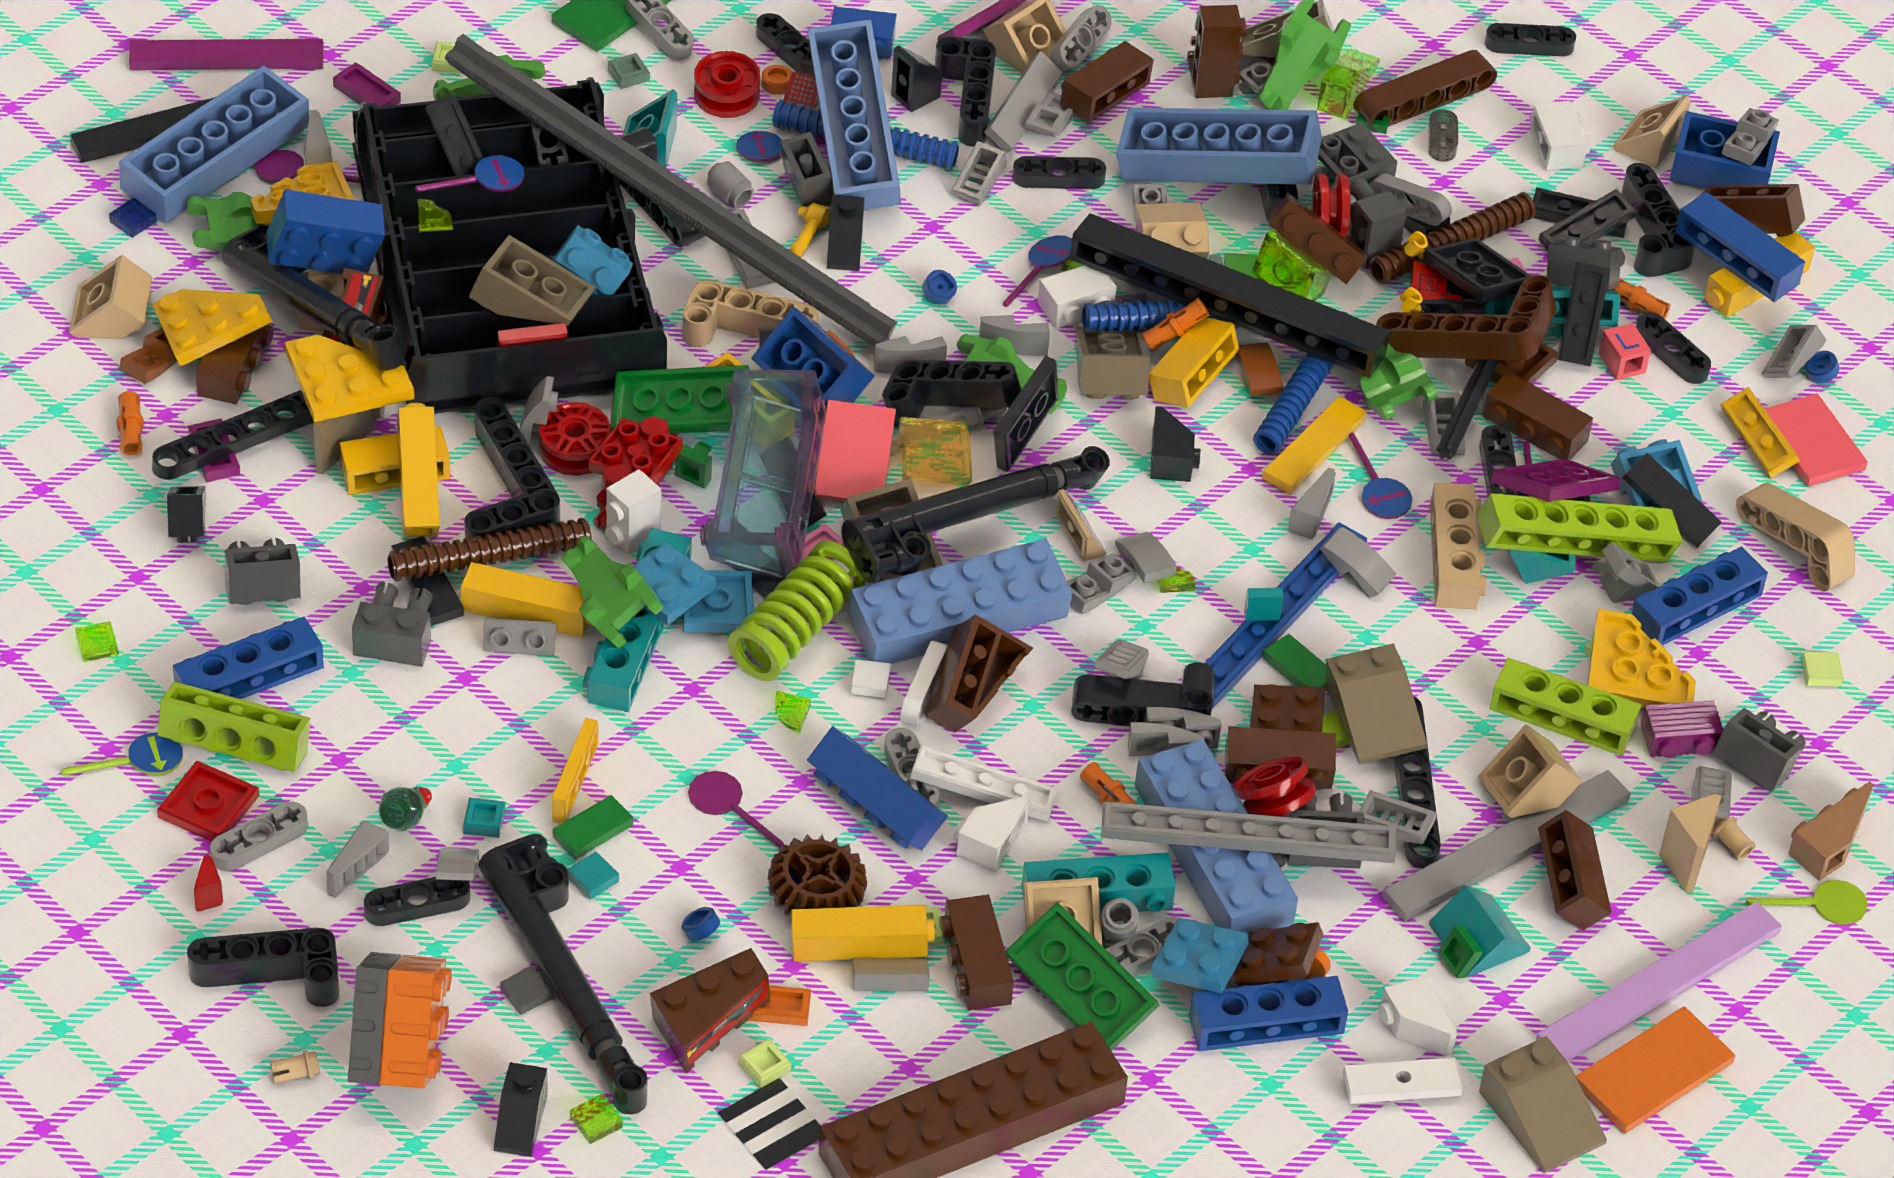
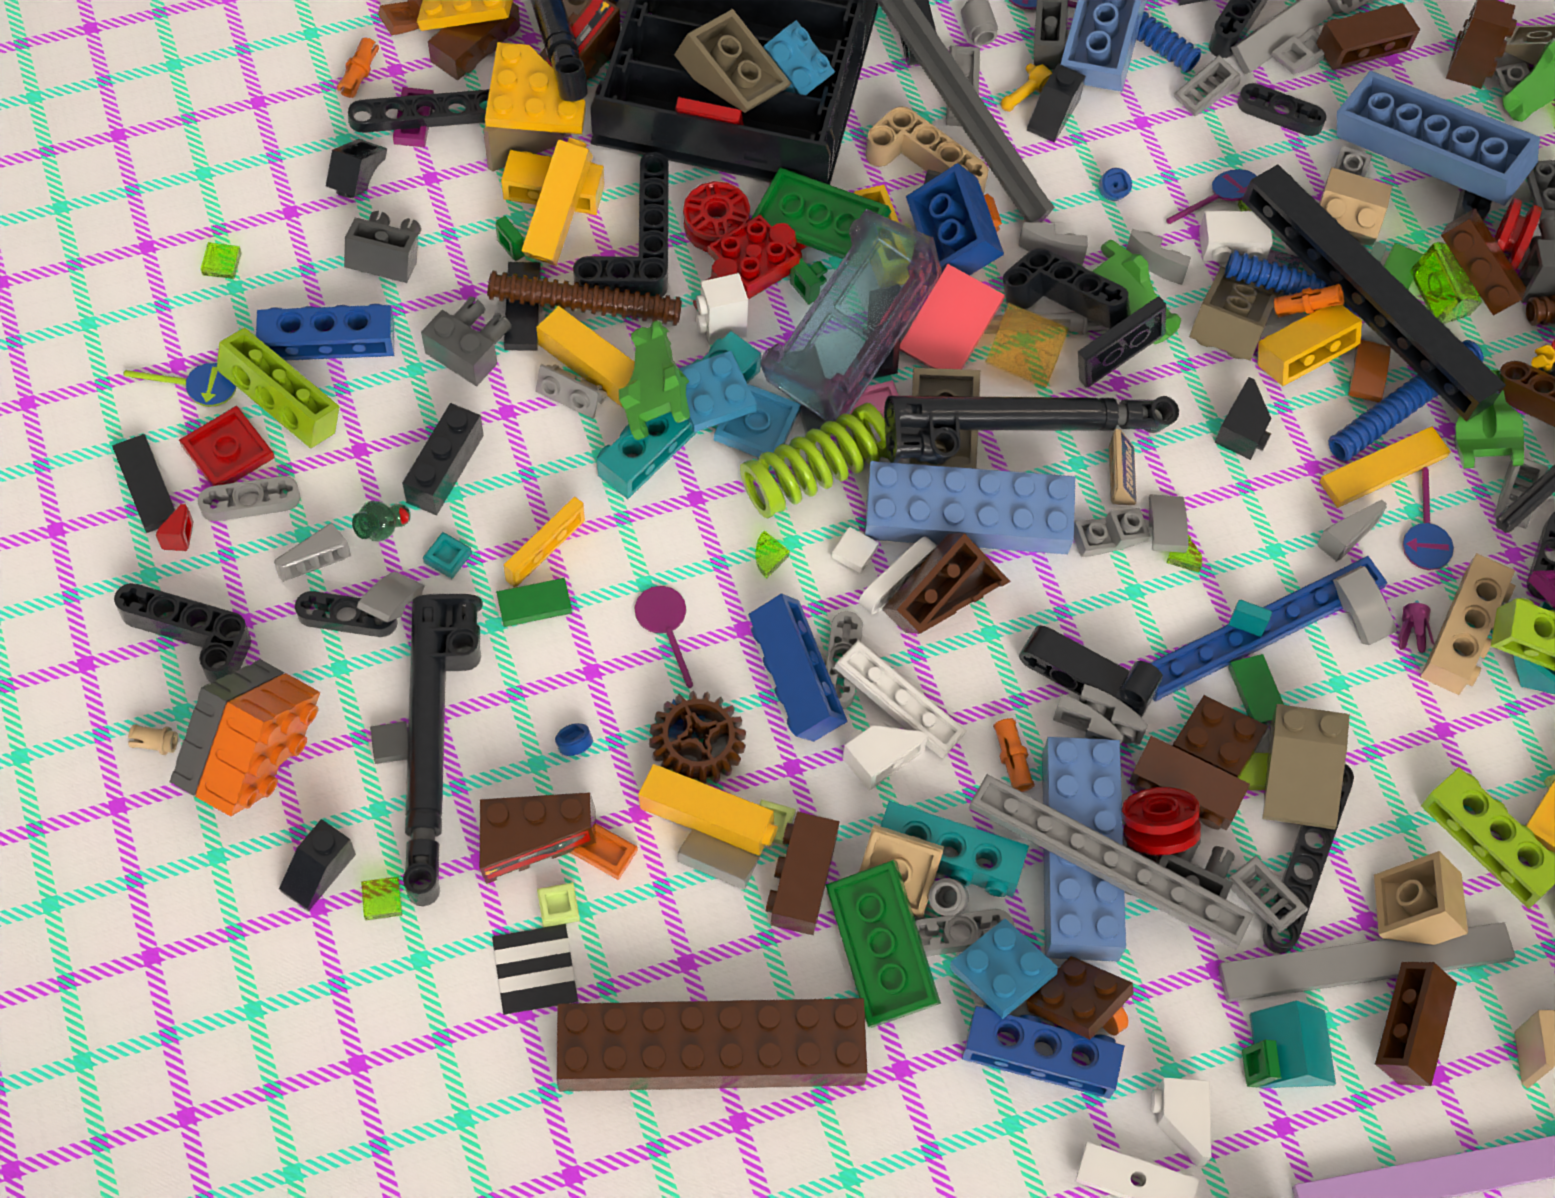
camera: 25 degrees right, 15 degrees up
light grey slope [520,376,559,446] -> none
teal tile [567,851,619,900] -> none
light grey slope [1094,639,1149,679] -> none
none -> black tile [112,434,175,533]
none -> black brick [402,403,484,516]
none -> green tile [495,216,525,261]
none -> flat silver piece [1398,600,1435,653]

